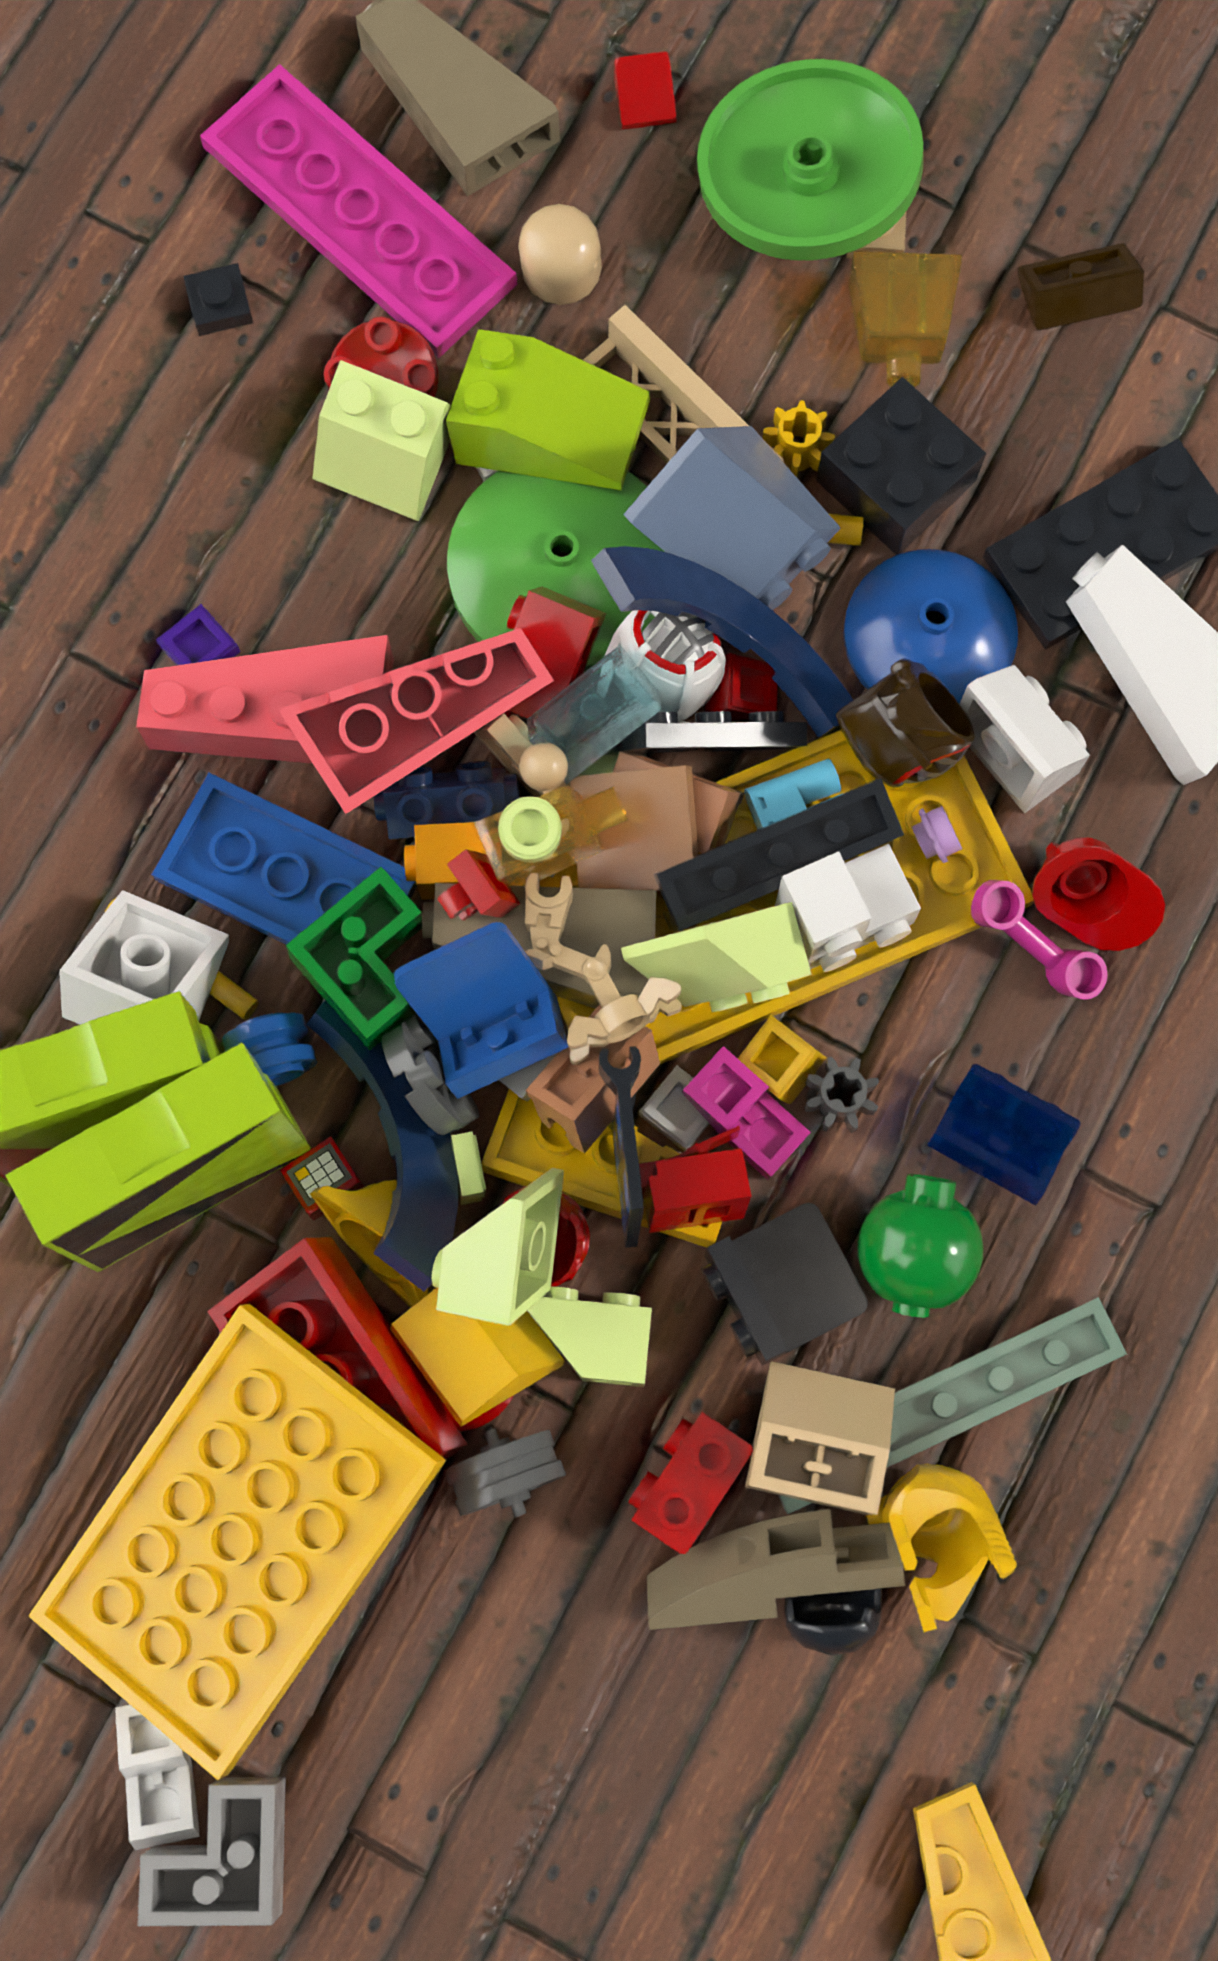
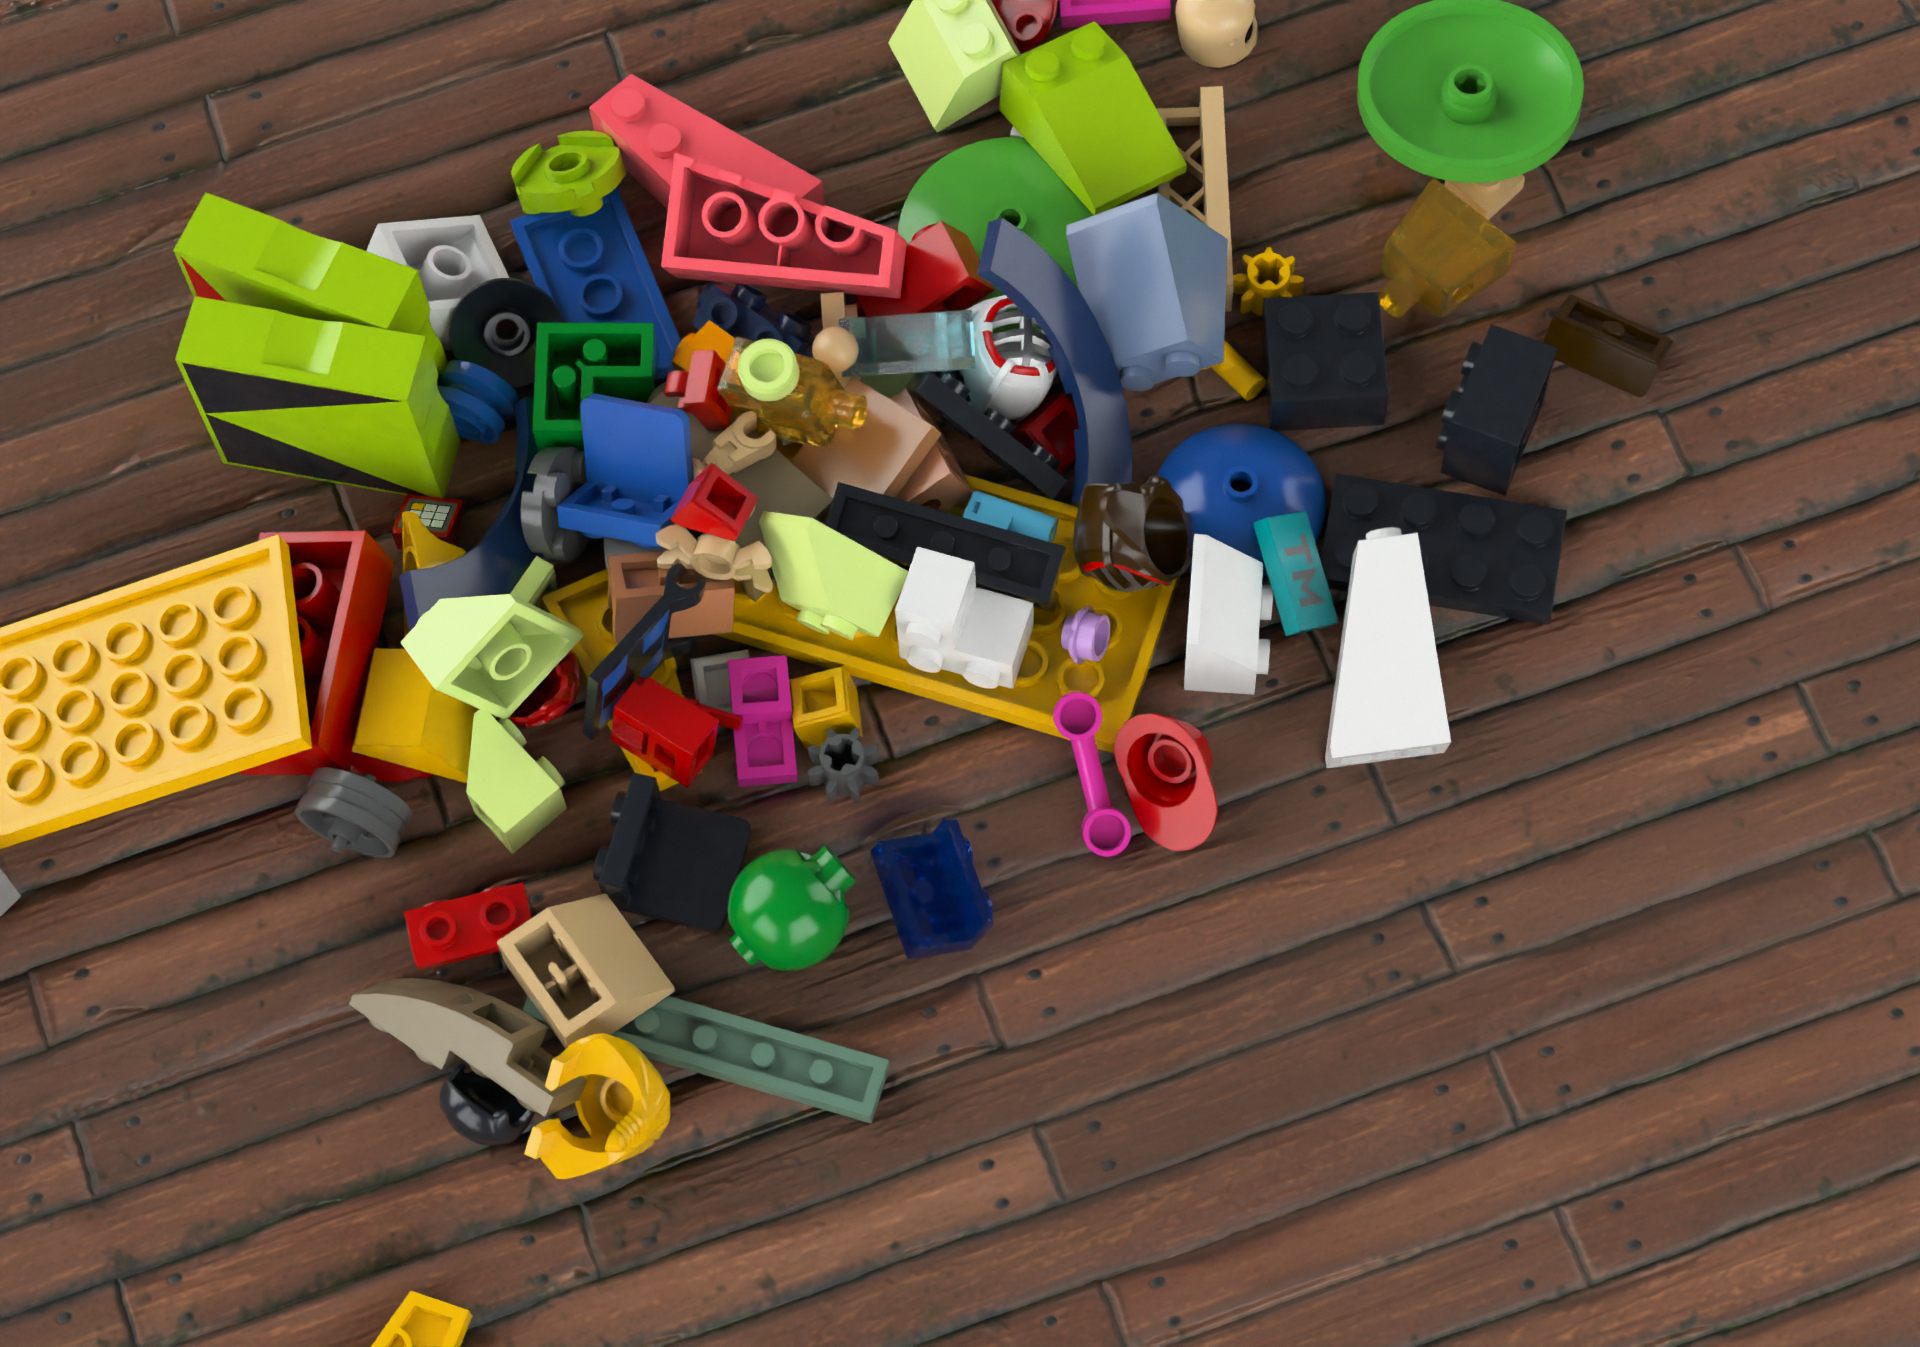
camera: 45 degrees right, 10 degrees down
dark purple tile [156,604,241,666] -> none
none -> black dish [449,278,563,388]
none -> lime plate [511,131,627,217]
none -> red slope [670,463,759,541]
none -> teal tile [1253,511,1339,636]
none -> black brick [1436,324,1557,496]

